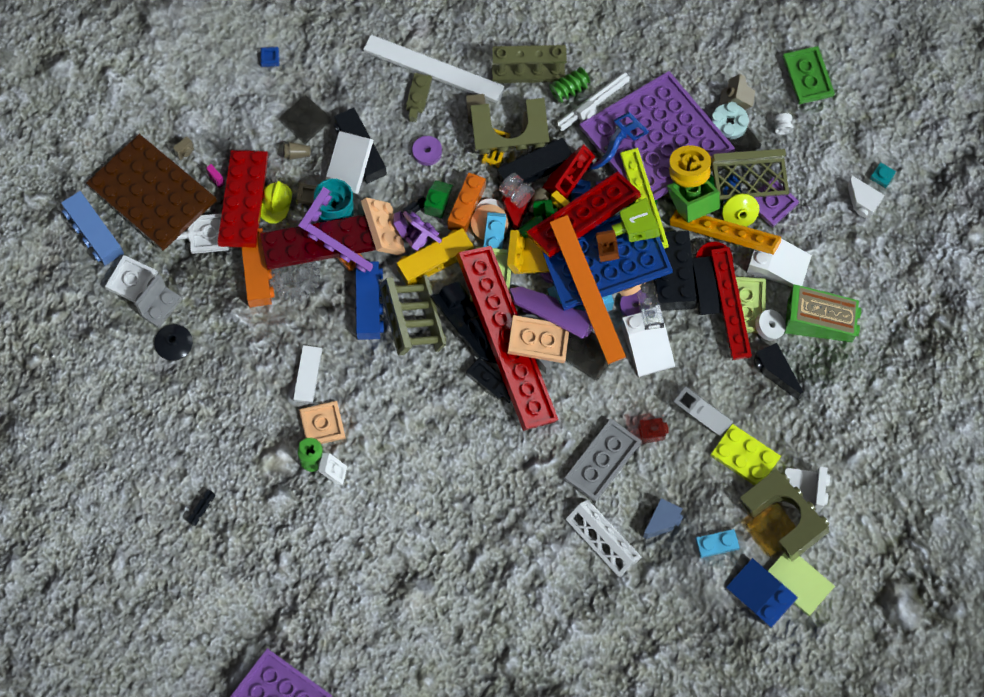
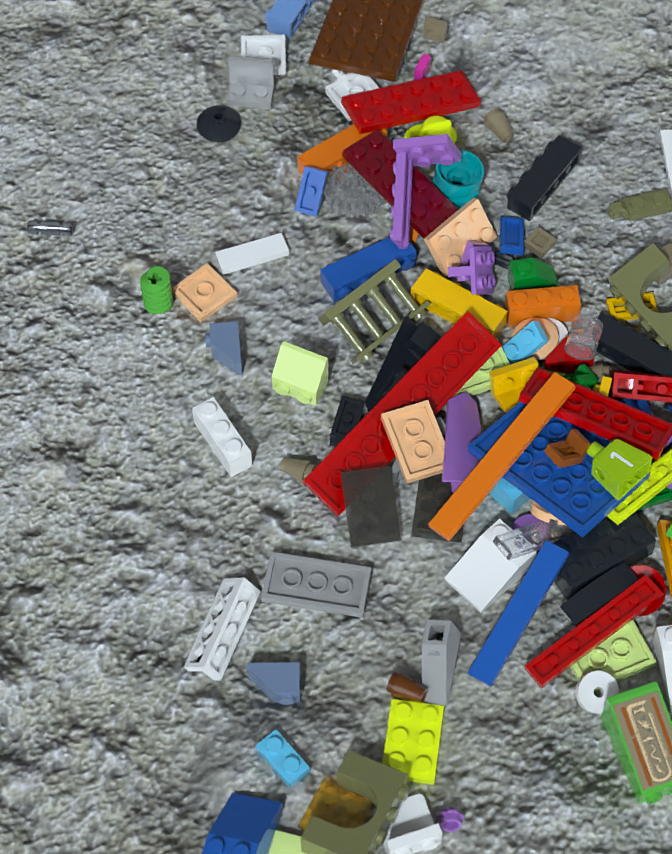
camera: 65 degrees right, 10 degrees down
blue tile [261,47,280,67] -> none
clear smoke plate [279,95,331,144] -> none
white plate [318,453,347,485] -> none
white tile [325,131,373,194] -> none
medium lavender piece [412,136,442,166] -> none
clear red brick [638,417,669,444] -> none
black slope [753,343,804,400] -> none
none -> white brick [192,397,252,477]
none -> sand blue slope [205,321,242,375]
none -> yellowish green slope [272,341,328,406]
none -> dark tan cone [280,457,317,483]
none -> plate [294,165,329,217]
none -> clear smoke plate [340,466,401,548]
none -> reddish brown cone [387,672,428,704]
none -> medium lavender plate [437,807,464,832]
none -> blue tile [468,540,570,688]
none -> blue tile [499,216,524,256]
none -> dark tan plate [524,227,556,259]

